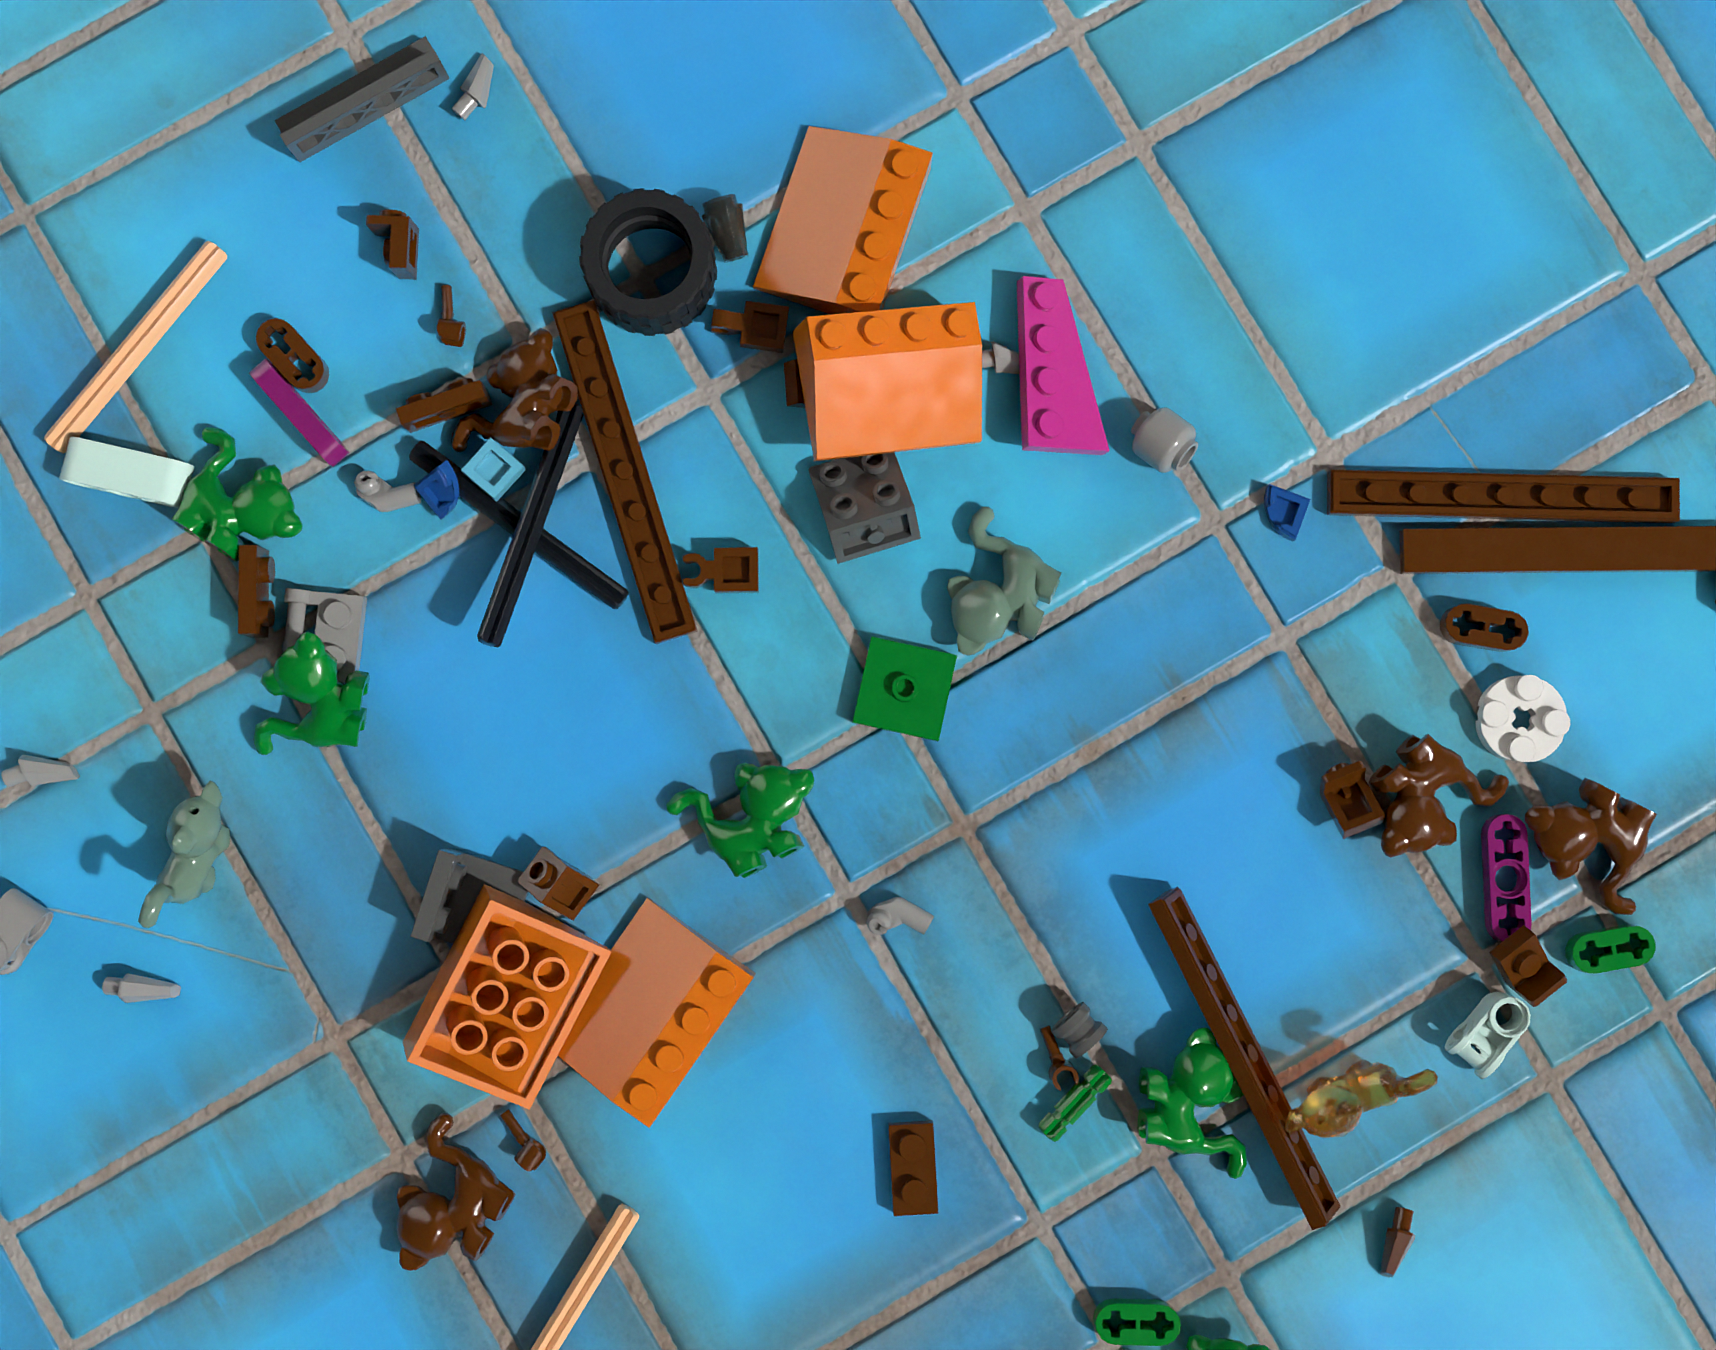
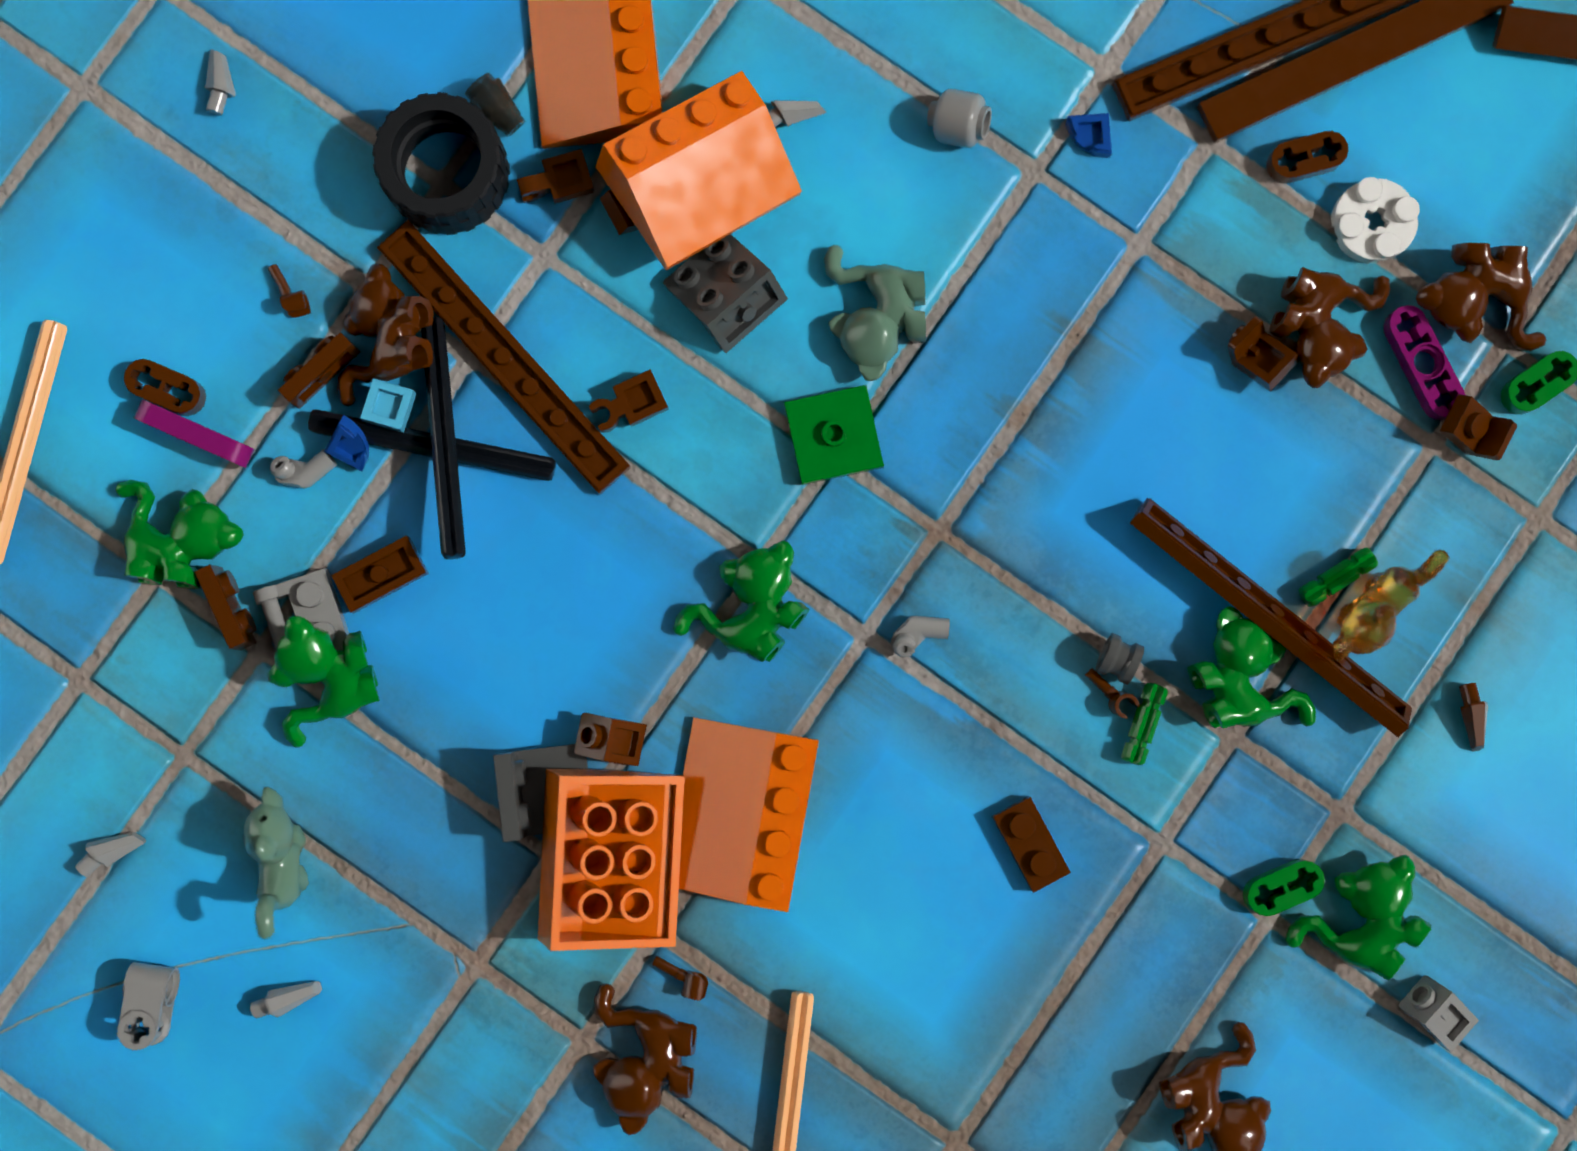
camera: 25 degrees left, 0 degrees up
light aqua beam [59,436,194,508] -> none
dark grey fence [274,36,450,162] -> none
reddish brown bracket [366,210,419,280] -> none
dark pink wing [1017,276,1110,455] -> none
light aqua piece [1445,992,1531,1079] -> none
none -> reddish brown plate [331,535,429,613]
none -> green axle [1298,548,1378,607]

